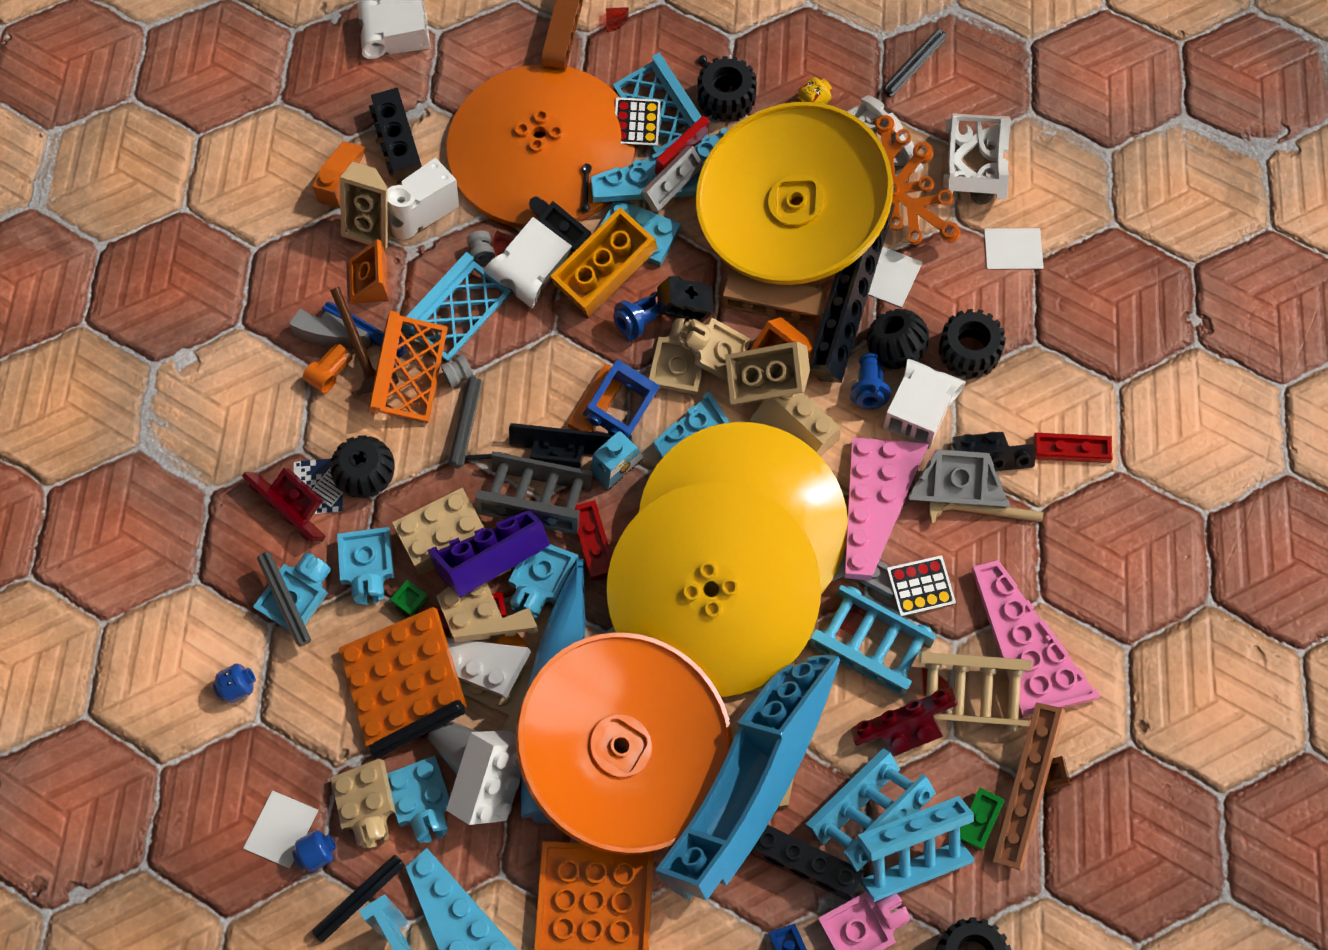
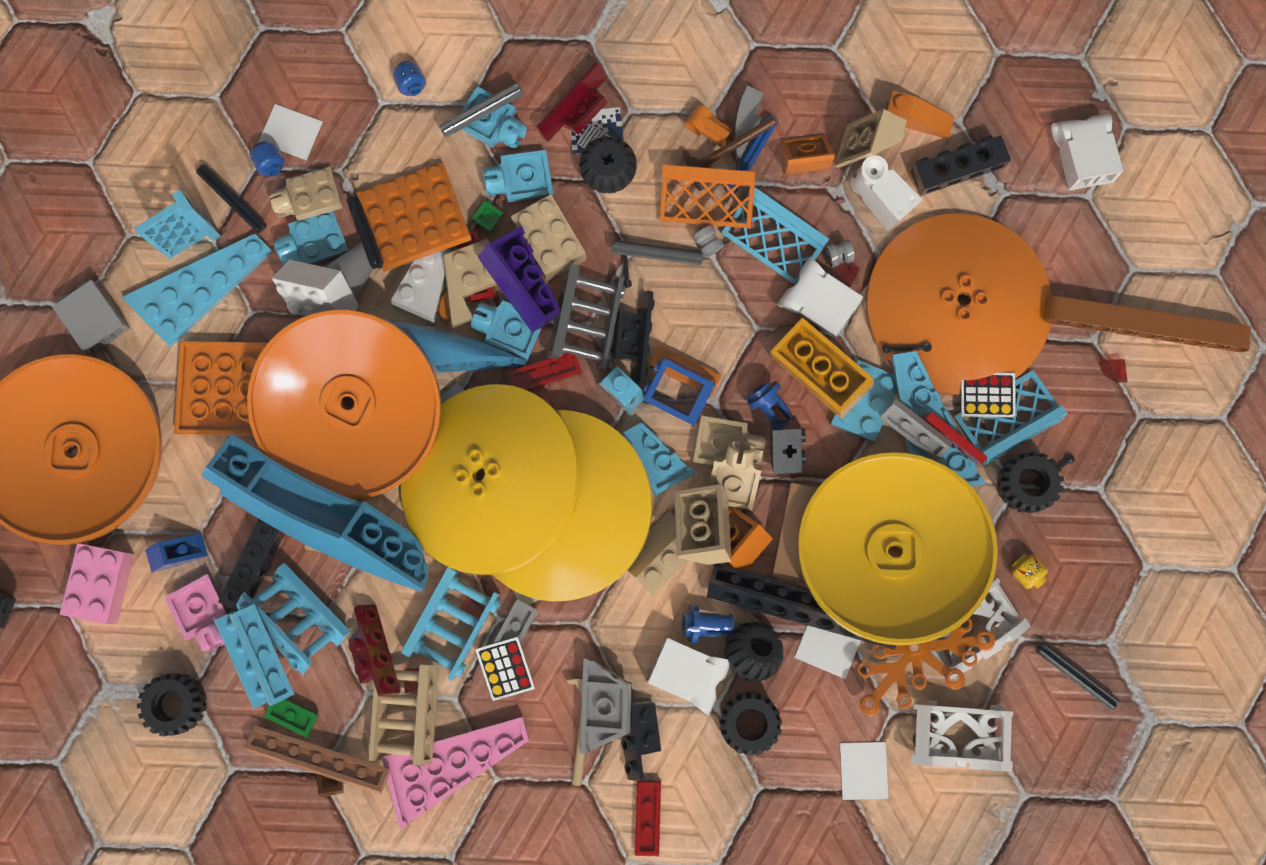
camera: 85 degrees right, 15 degrees up
black hinge [529,196,591,252] -> none
bright pink wing [845,437,929,580] -> none

